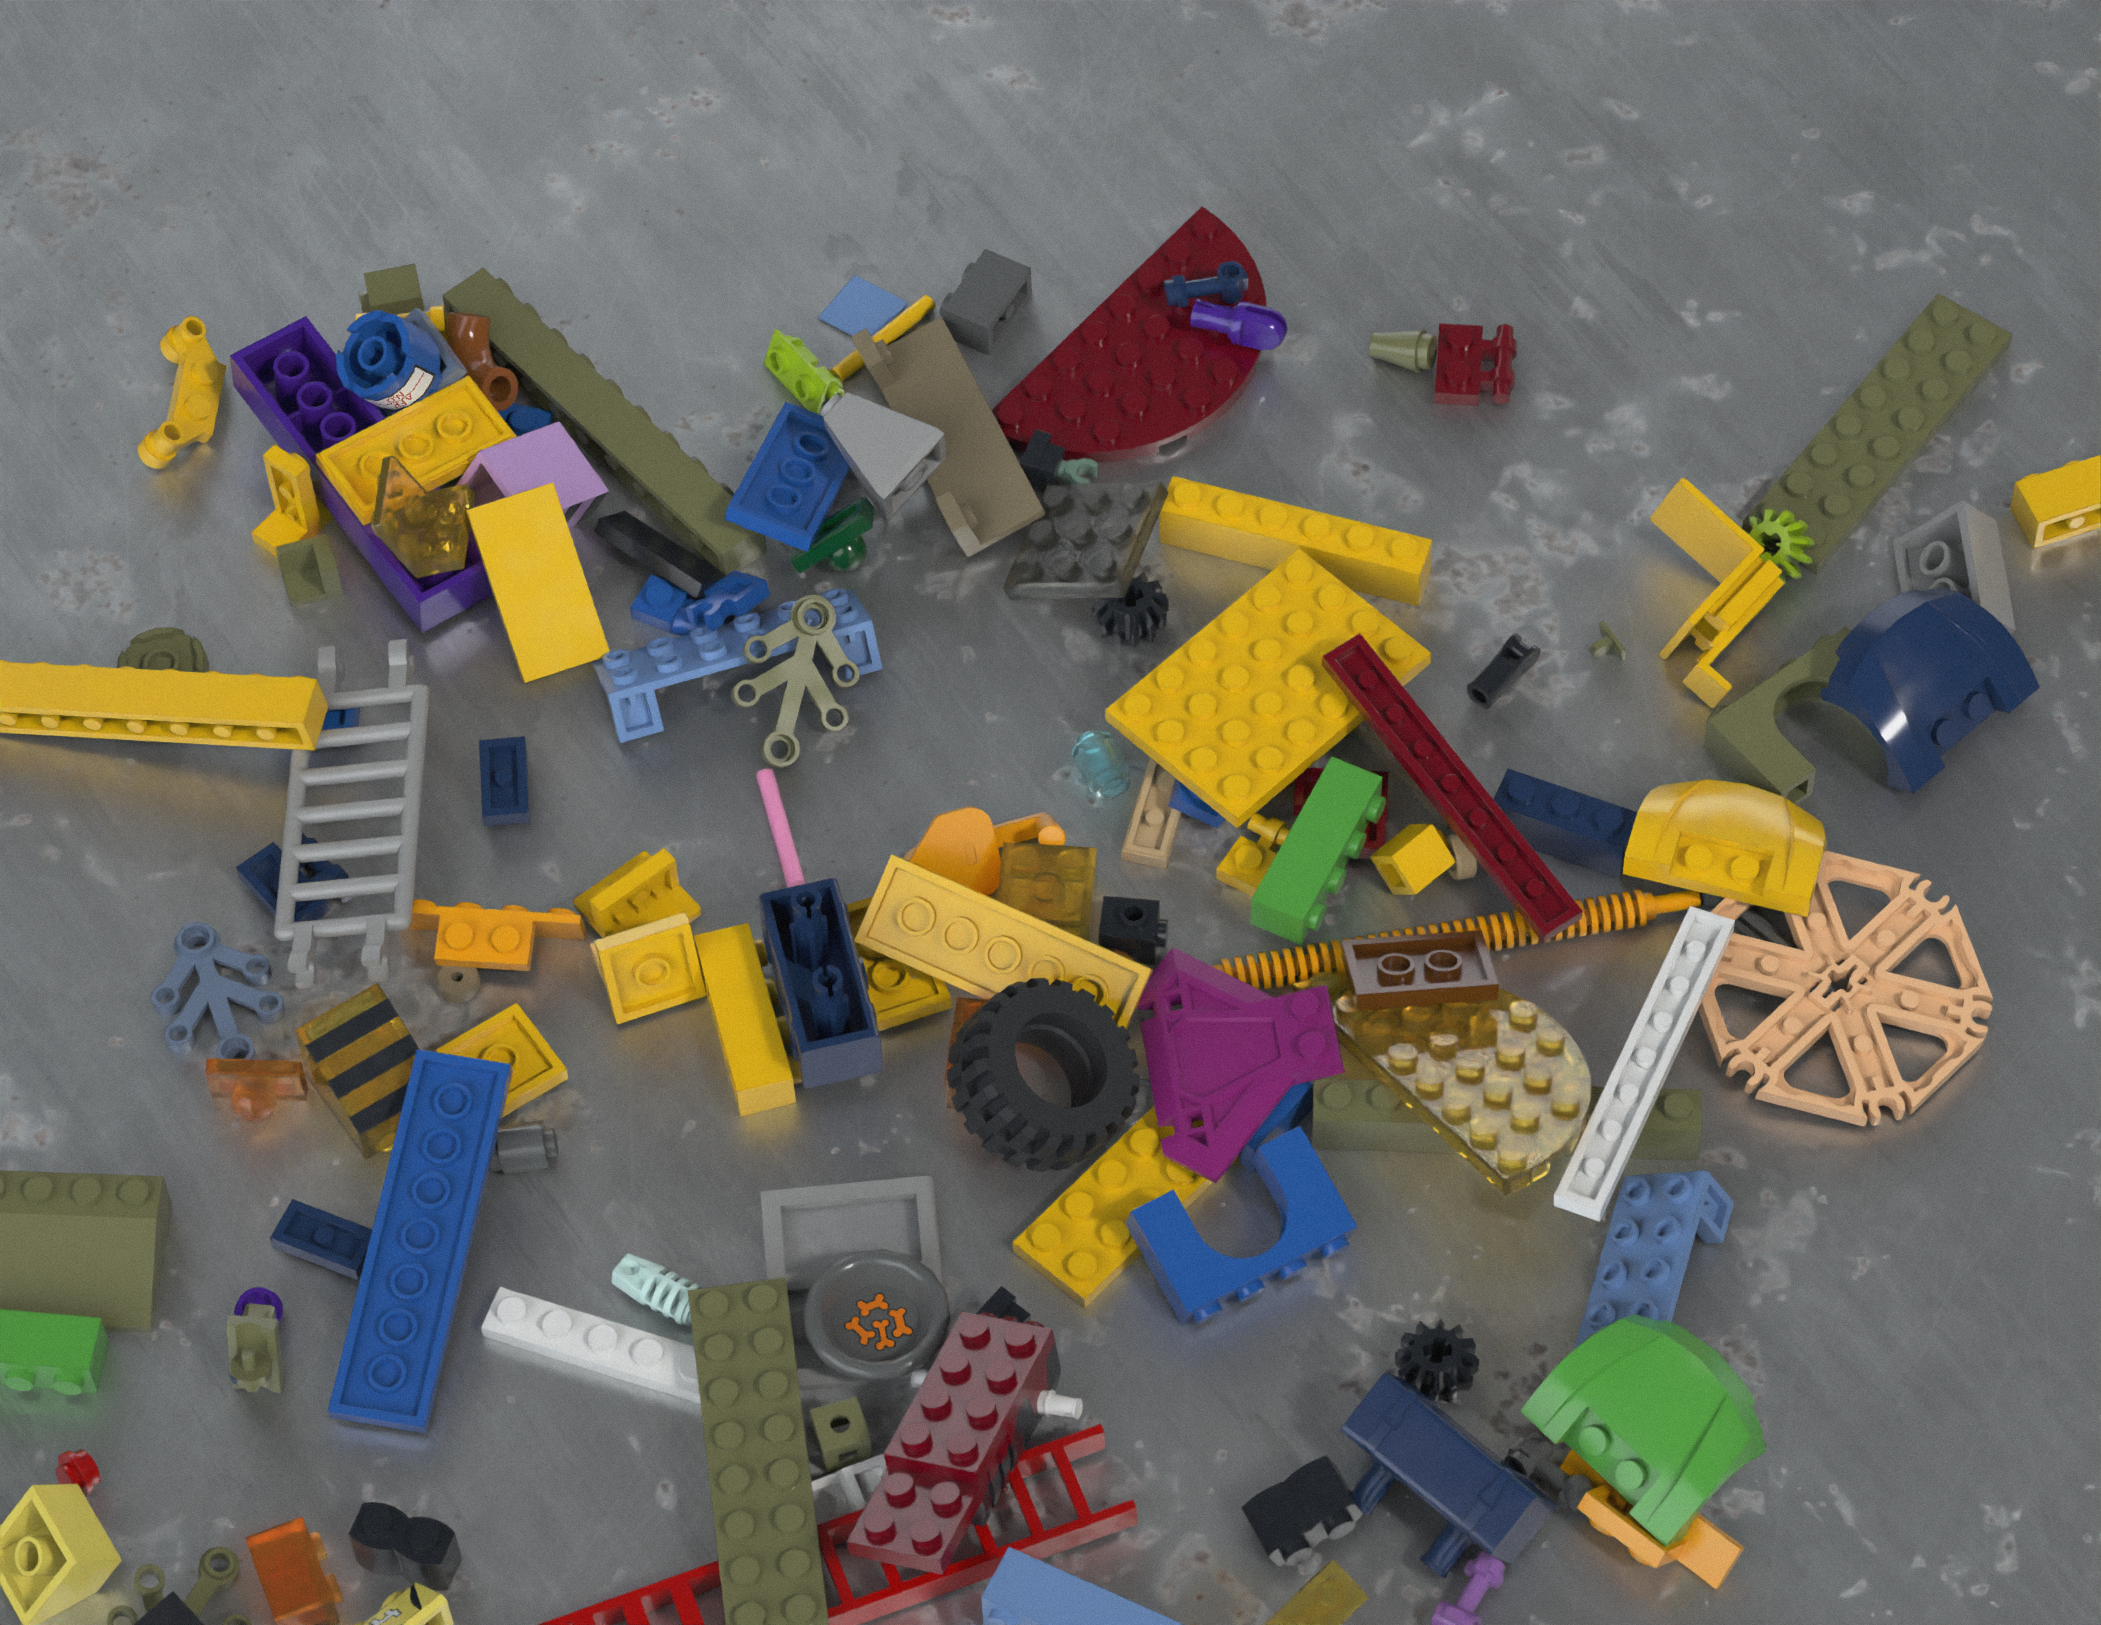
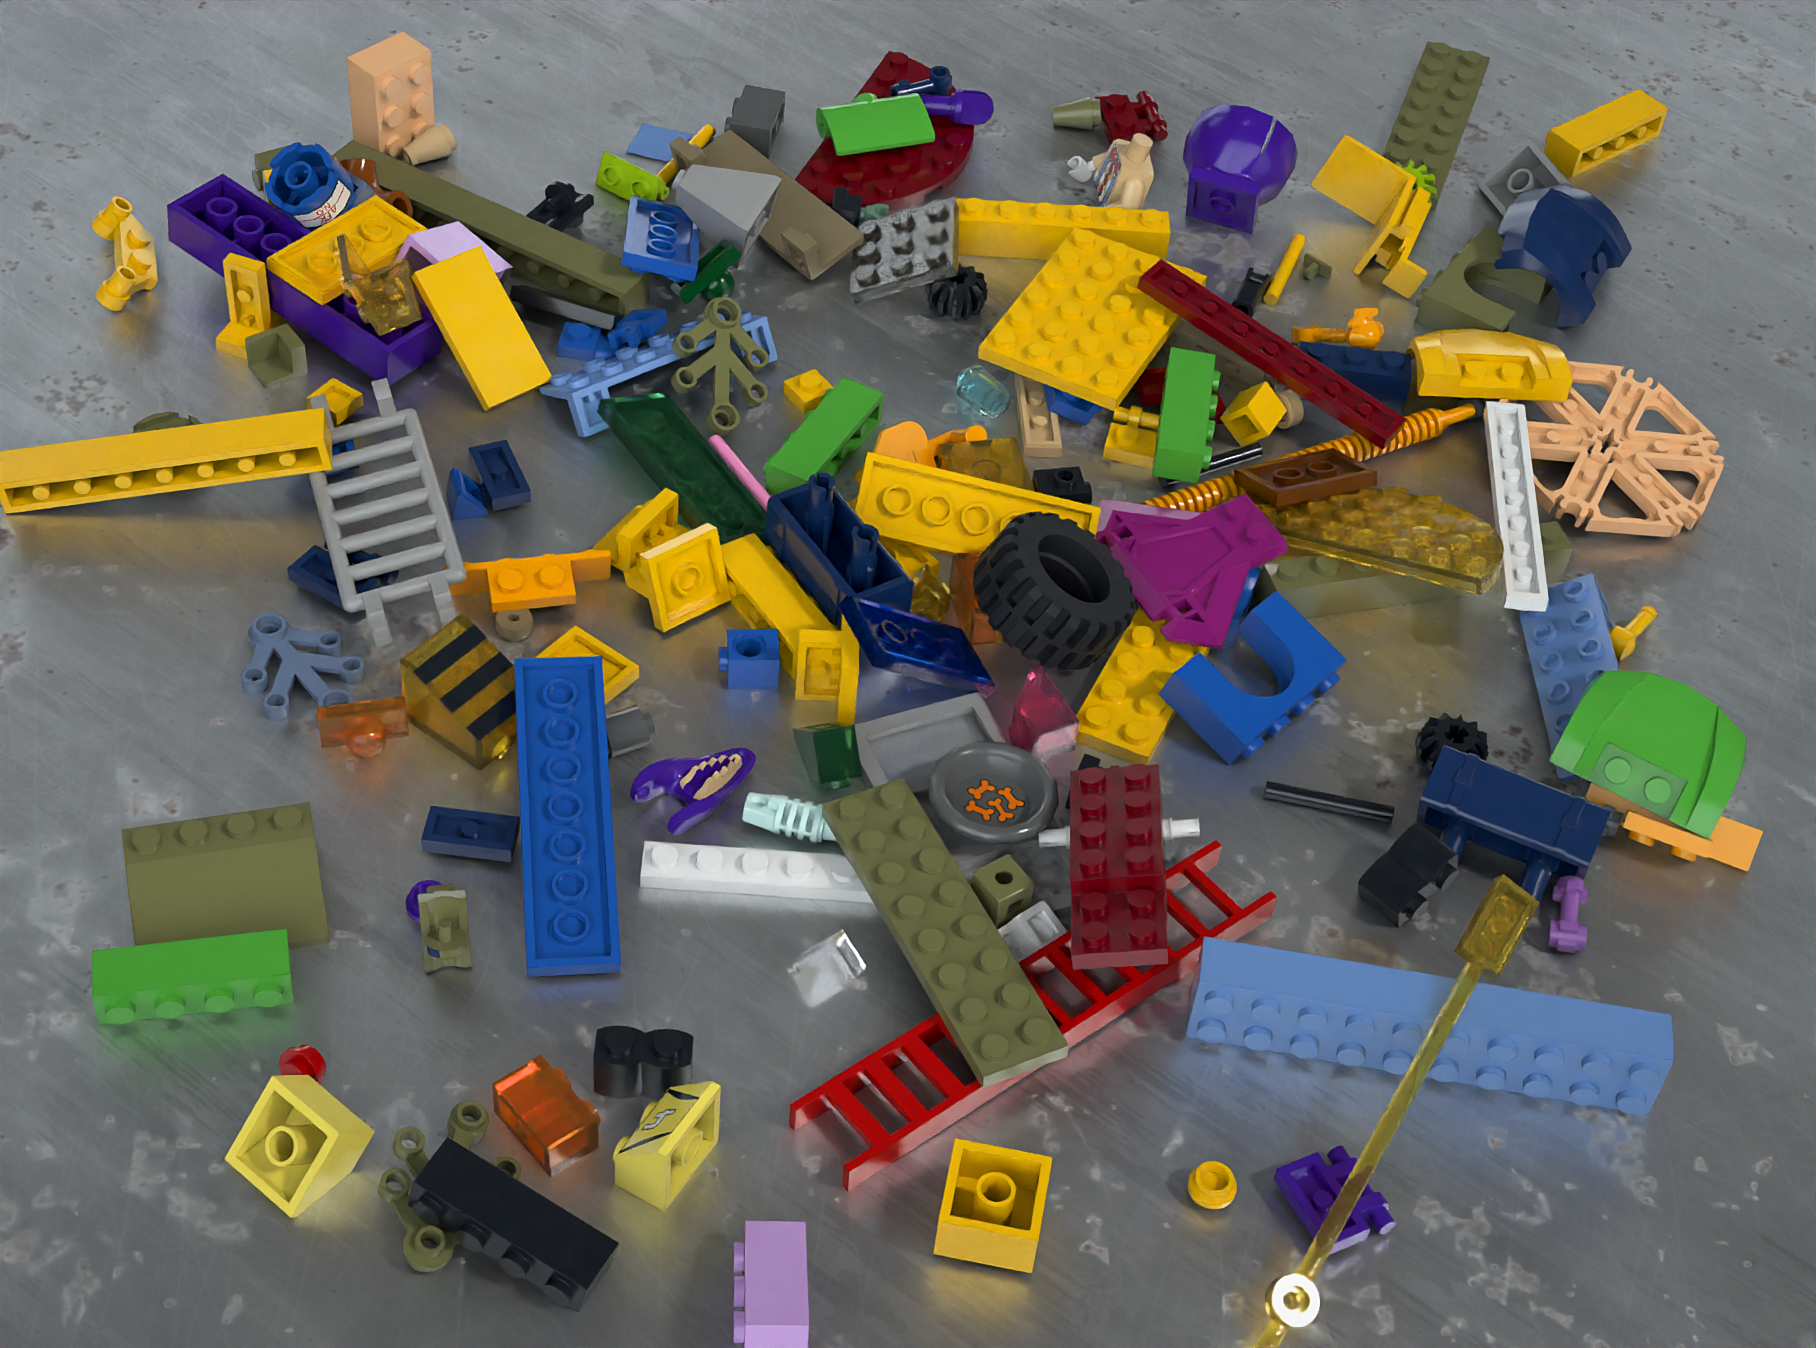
camera: 25 degrees left, 10 degrees down
none -> yellow plate [306,378,364,425]
none -> light nougat brick [346,31,435,158]
none -> tan cone [401,123,457,167]
none -> blue slope [446,468,488,521]
none -> black hips [526,181,594,232]
none -> clear green plate [597,392,770,546]
none -> dark purple animal [630,748,756,835]
none -> blue brick [718,629,780,689]
none -> bright green brick [763,377,884,496]
none -> yellow plate [783,369,834,414]
none -> clear panel [787,929,867,1006]
none -> clear green slope [793,721,863,790]
none -> yellow bracket [795,606,859,727]
none -> bright green panel [816,93,935,156]
none -> clear blue tile [838,595,996,698]
none -> clear yellow plate [910,564,953,630]
none -> clear pink slope [1008,663,1080,761]
none -> tan torso [1068,133,1154,210]
none -> black bar [1158,442,1263,488]
none -> dark purple plate [1183,104,1298,234]
none -> yellow bar [1263,234,1306,305]
none -> black bar [1263,781,1395,823]
none -> light orange piece [1292,307,1384,350]
none -> yellow piece [1609,605,1658,661]

